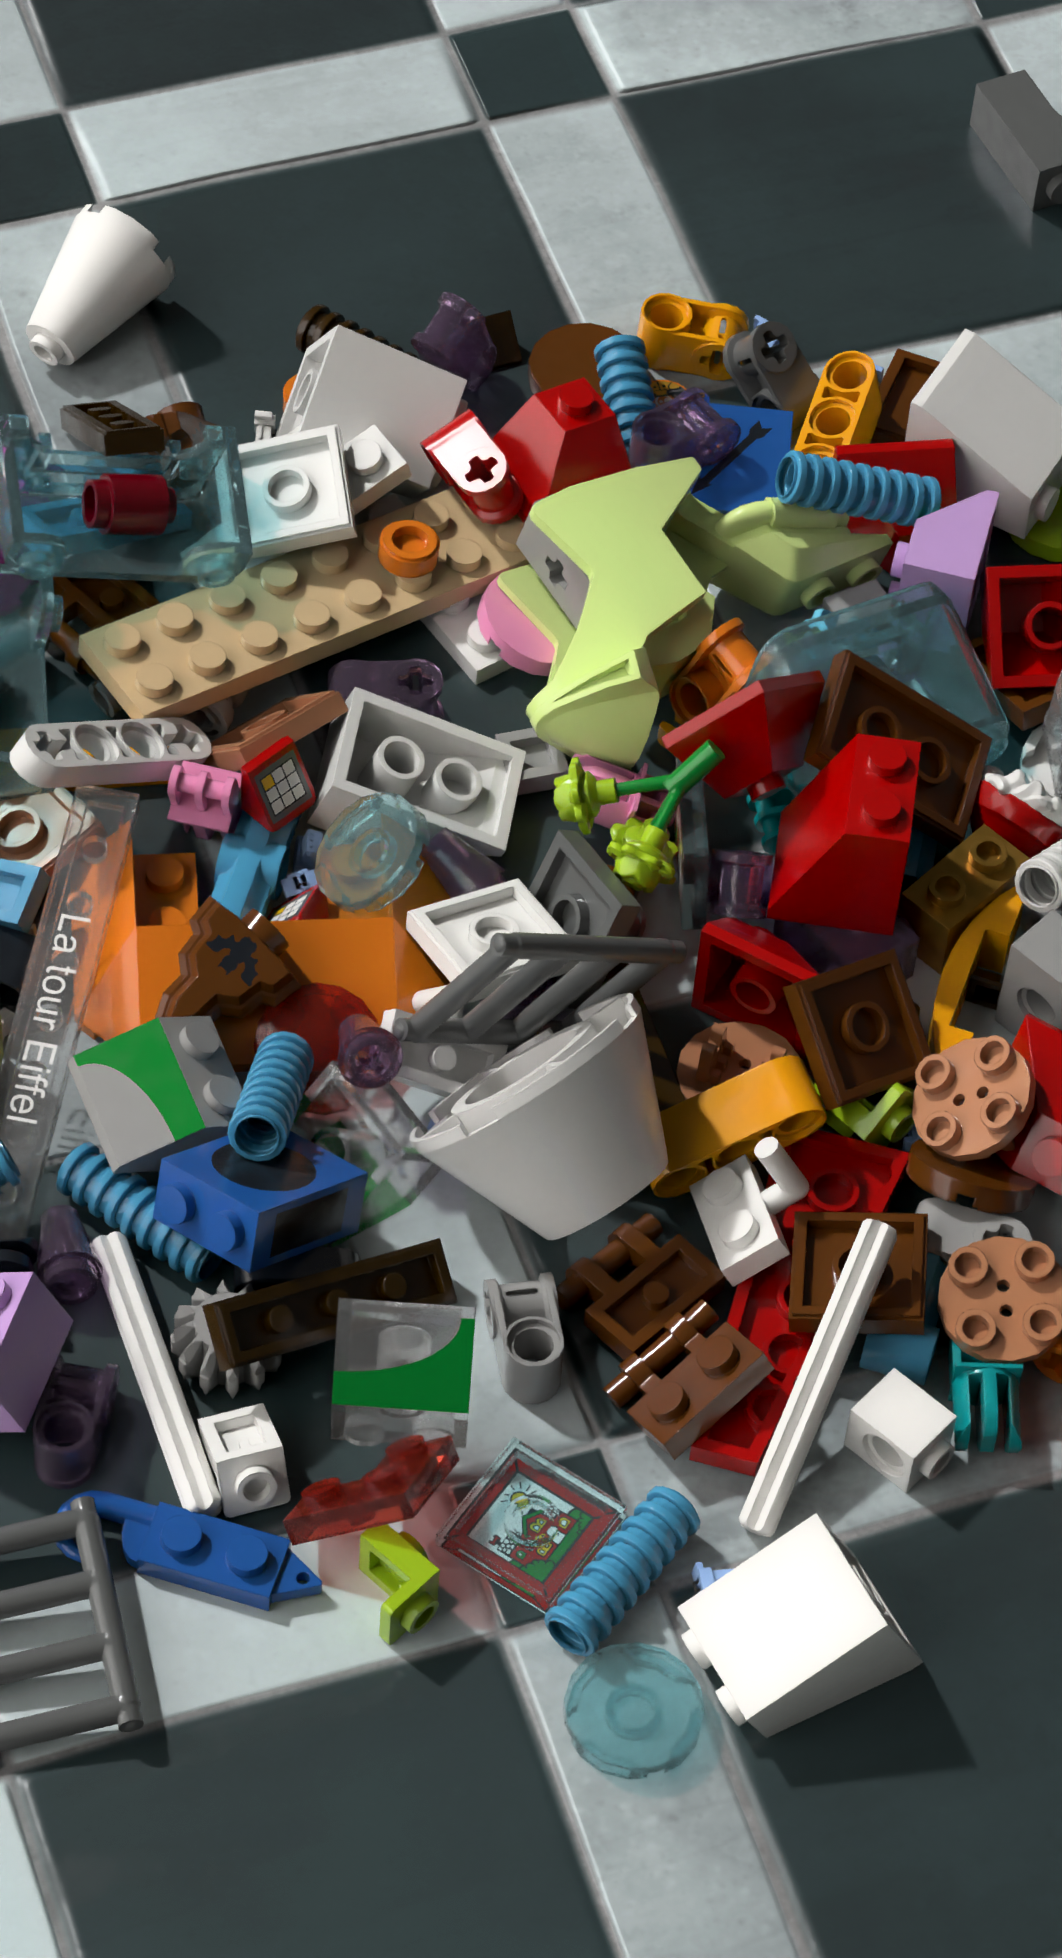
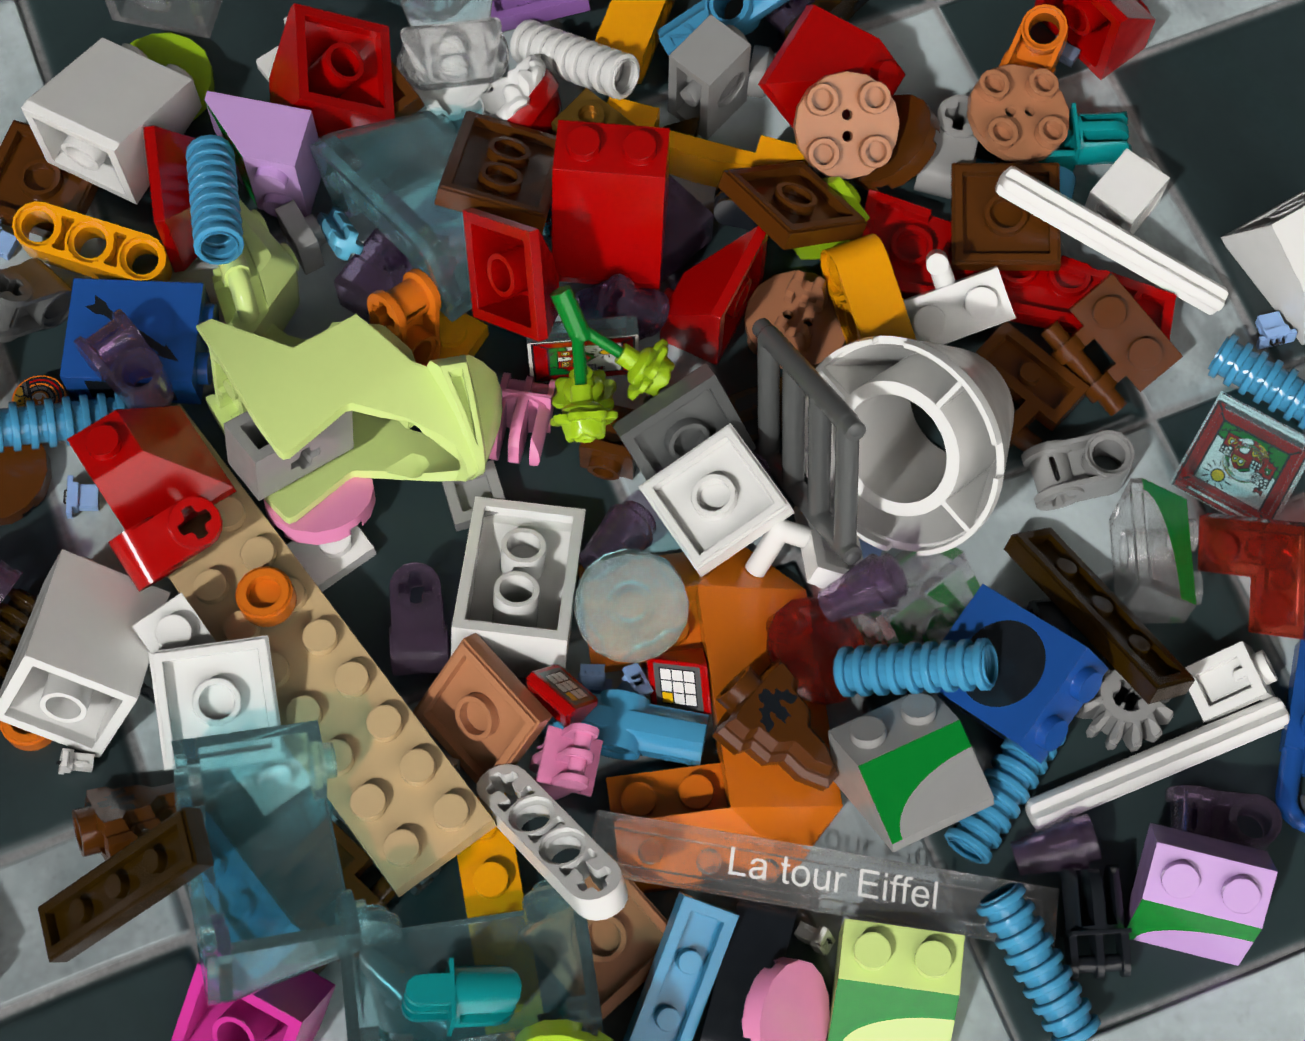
camera: 90 degrees left, 15 degrees up
dark red brick [82,473,177,536] -> none

